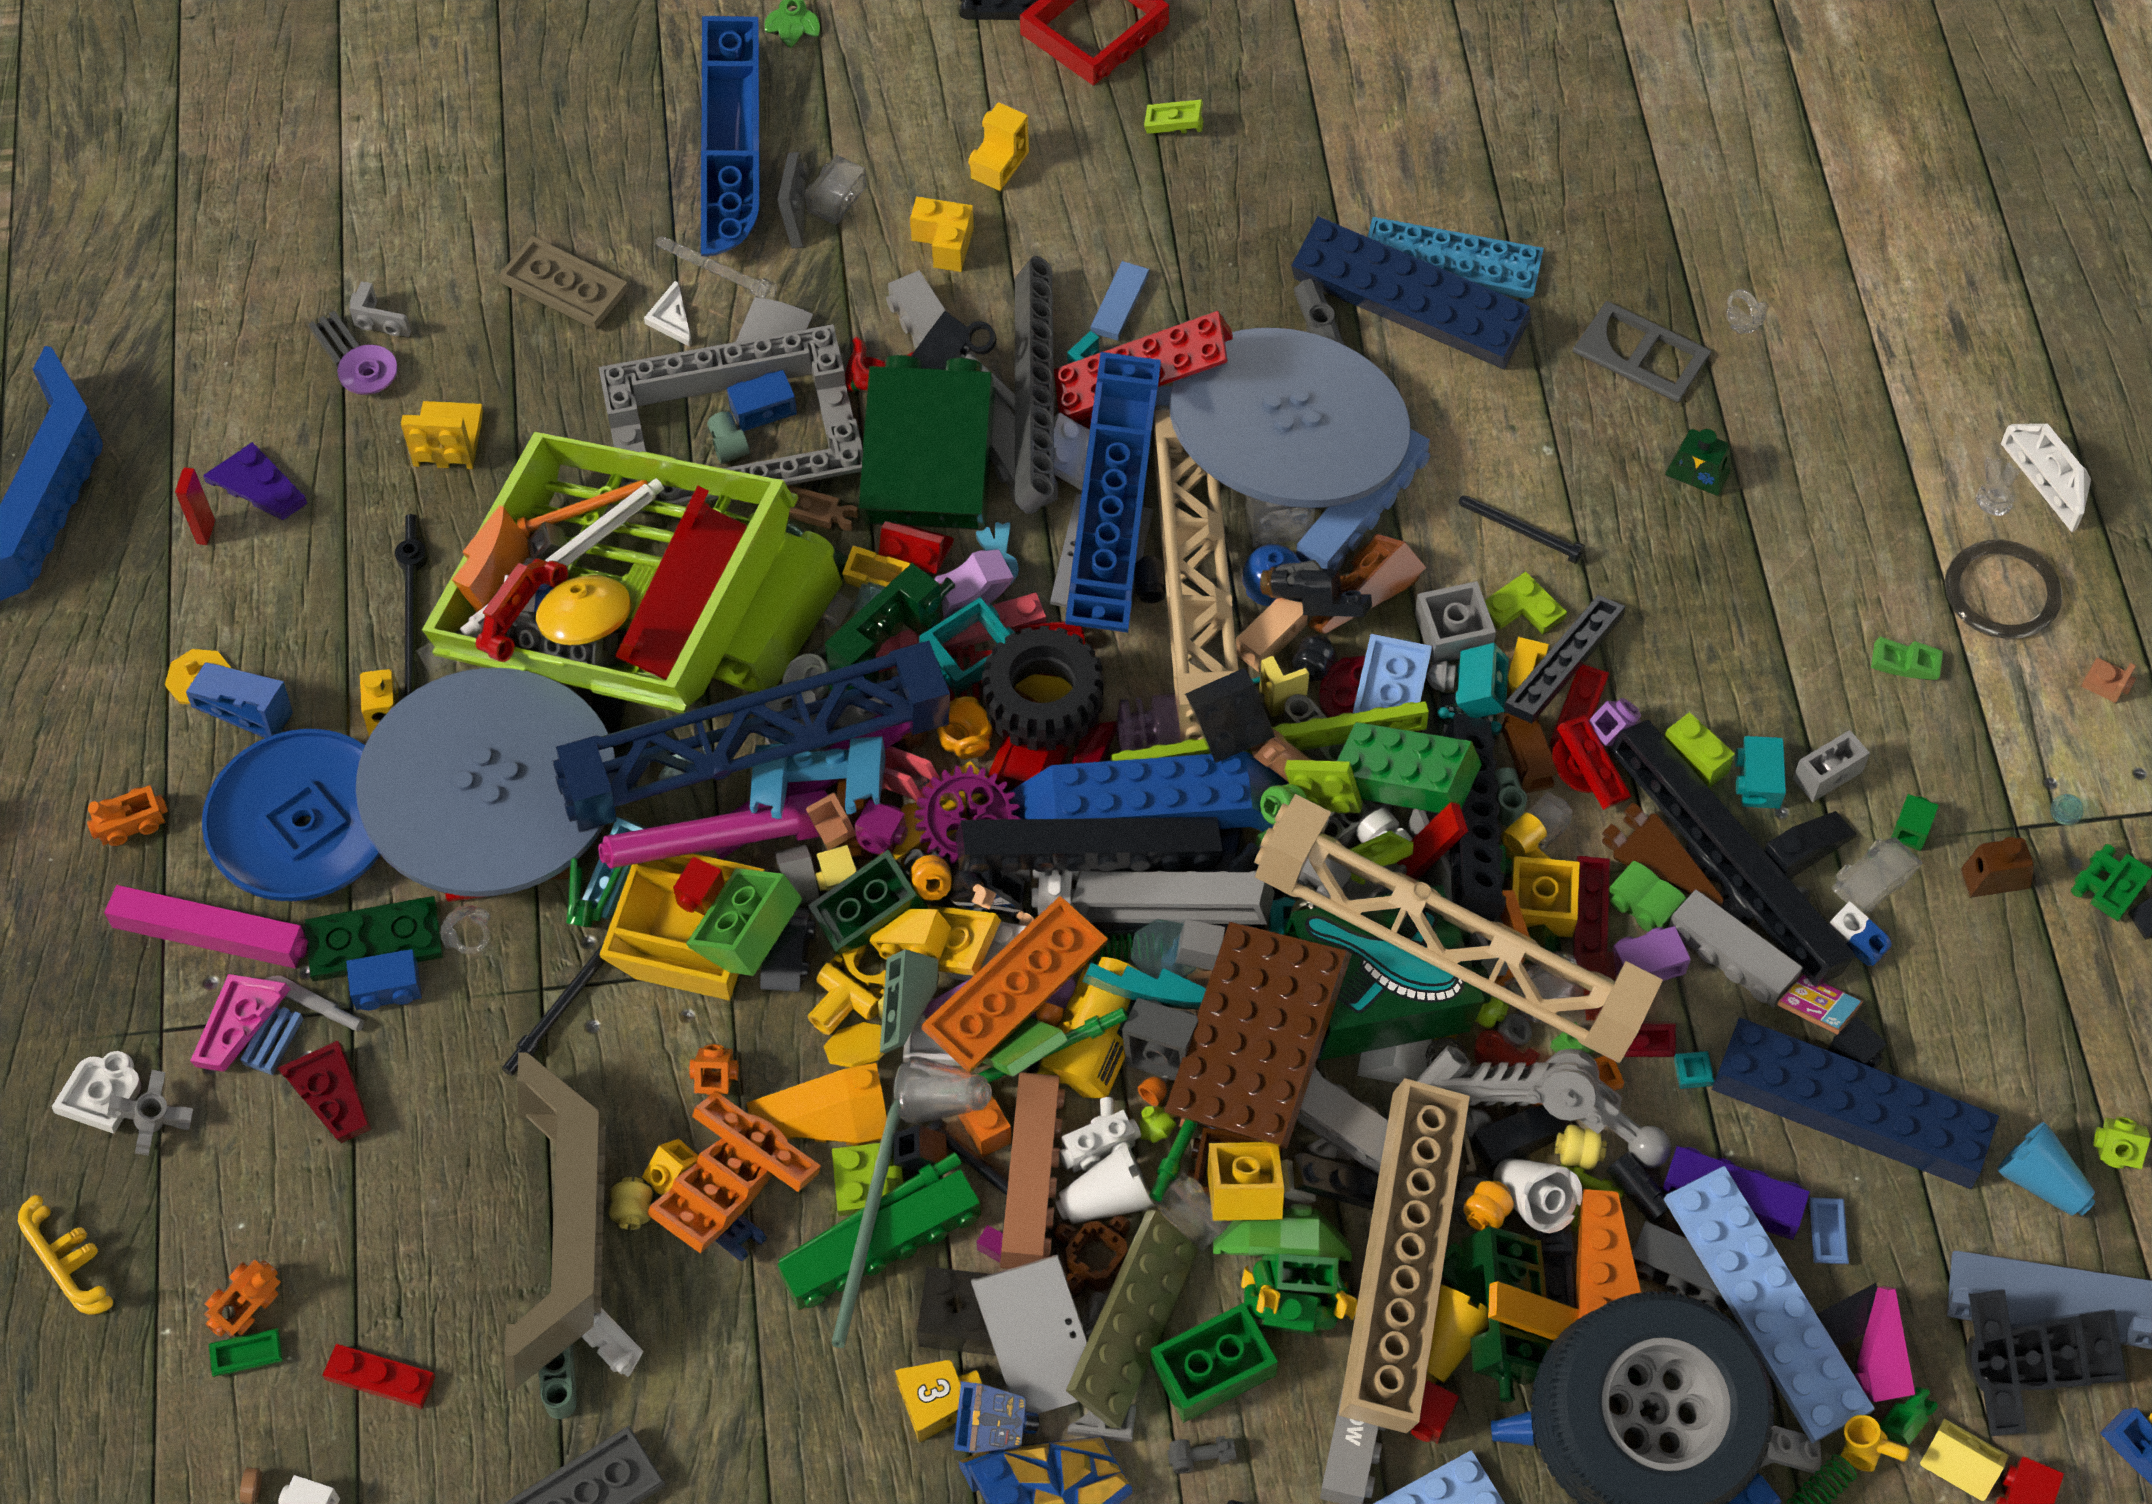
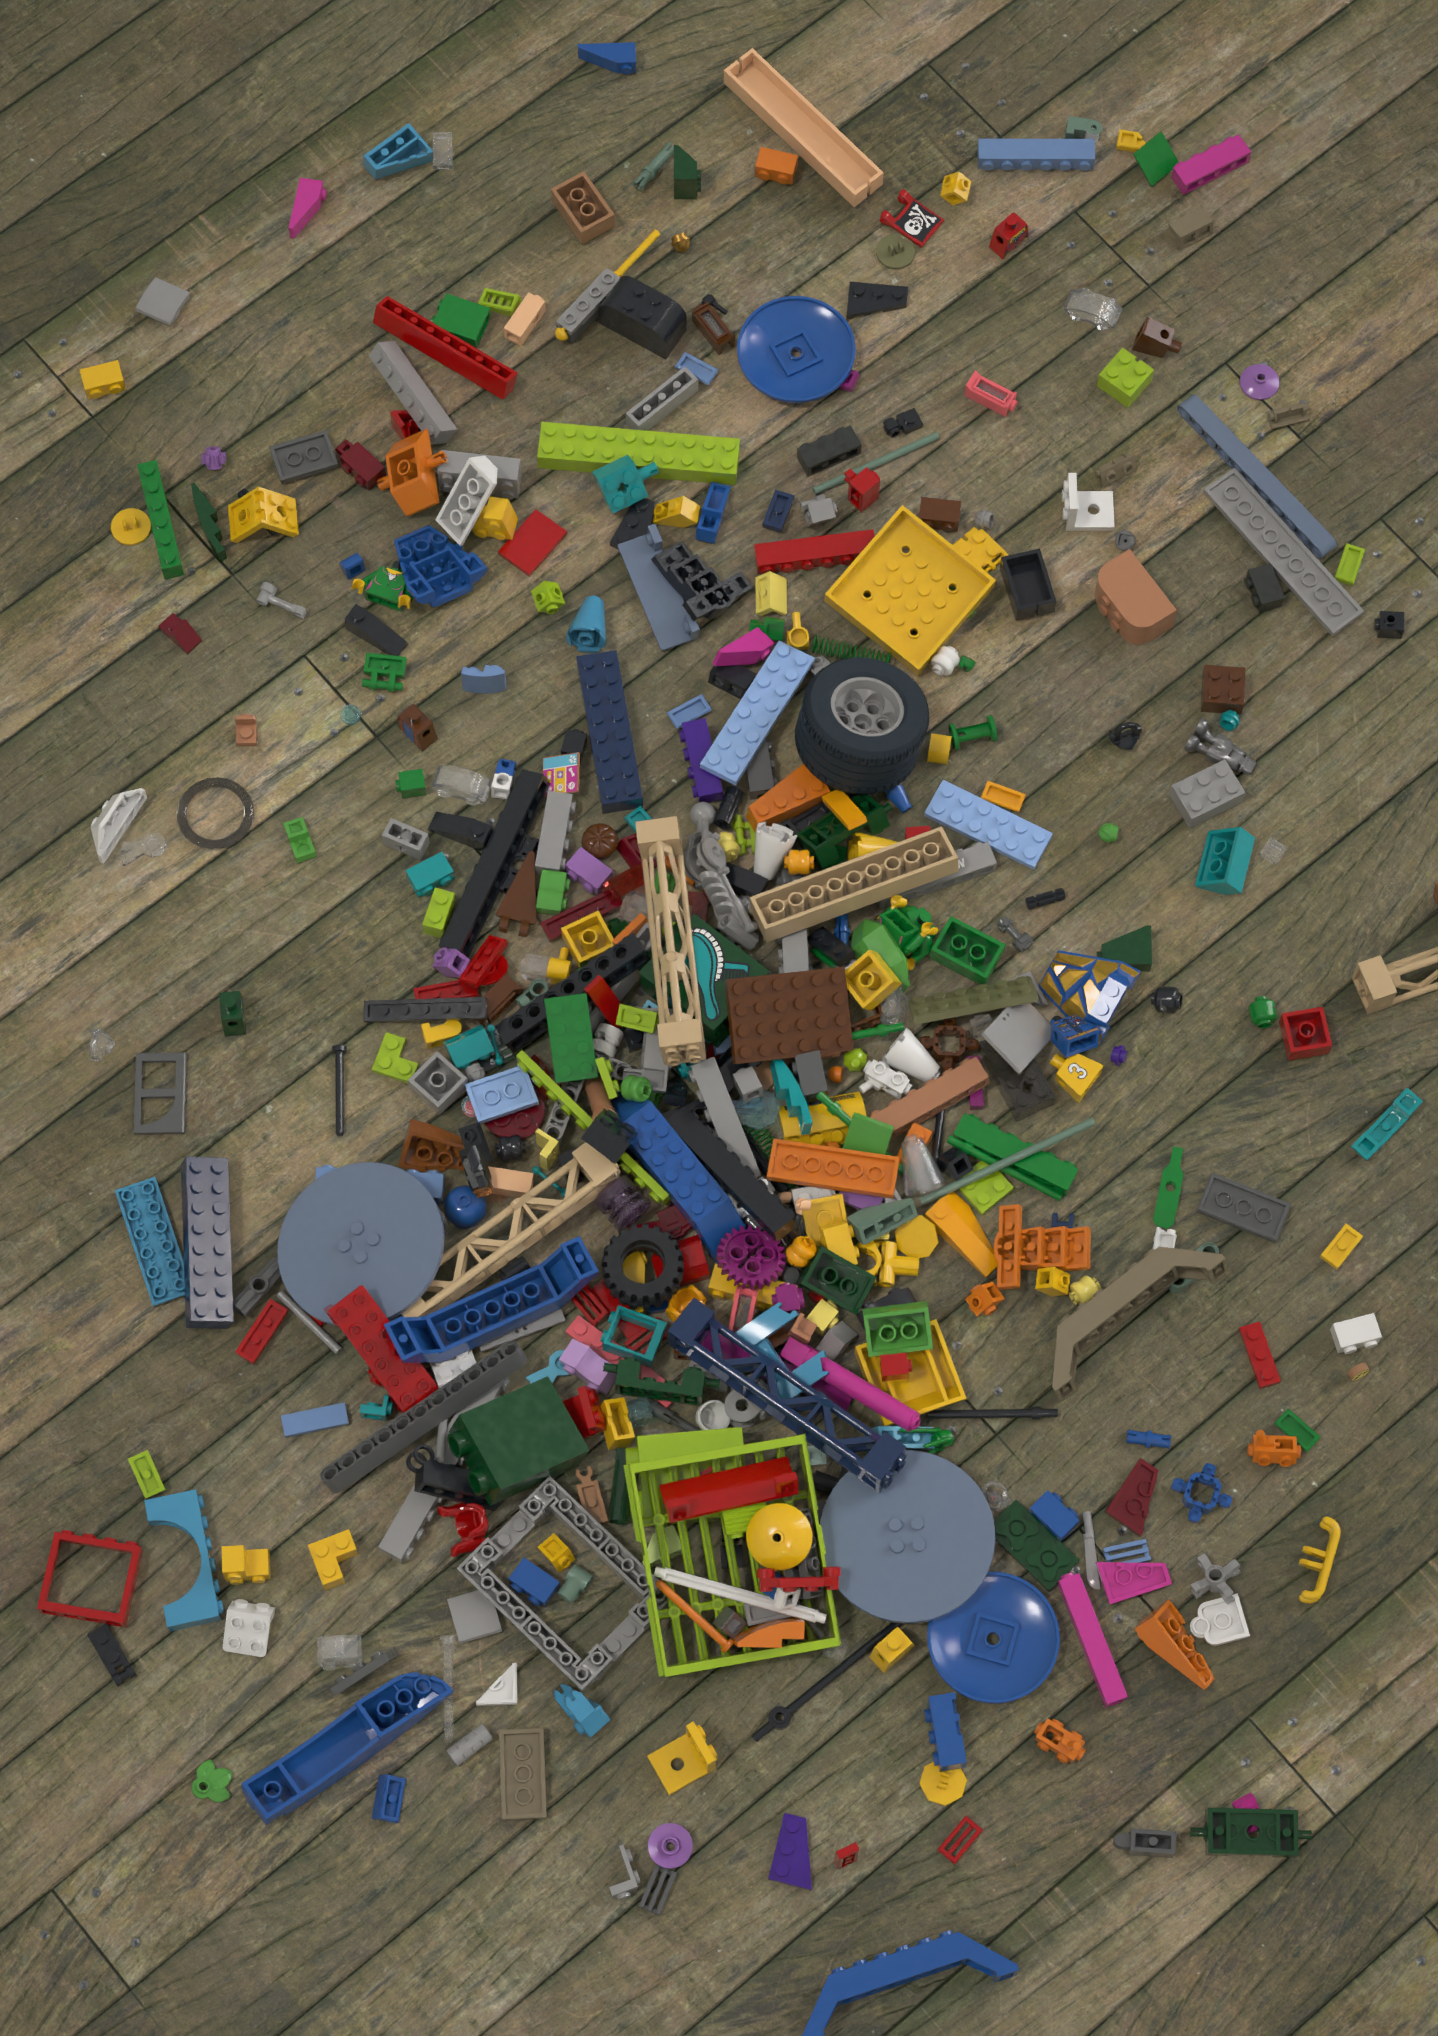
camera: 125 degrees left, 10 degrees up
none -> dark azure arch [144,1489,224,1632]
none -> white bracket [223,1599,275,1657]
none -> red plate [235,1299,289,1365]
none -> blue slope [372,1774,406,1823]
none -> light grey axle [446,1724,493,1766]
none -> medium blue slope [461,665,507,694]
none -> yellow bracket [537,1533,575,1573]
none -> dark azure piece [553,1684,610,1738]
none -> reddish brown piece [581,823,618,859]
none -> blue pin [834,913,850,946]
none -> red tile [937,1815,983,1865]
none -> dark purple plate [1110,1045,1127,1066]
none -> blue pin [1126,1429,1171,1449]
none -> orange wedge [1135,1599,1215,1690]
none -> green piece [1153,1146,1184,1229]
none -> blue piece [1171,1463,1232,1523]

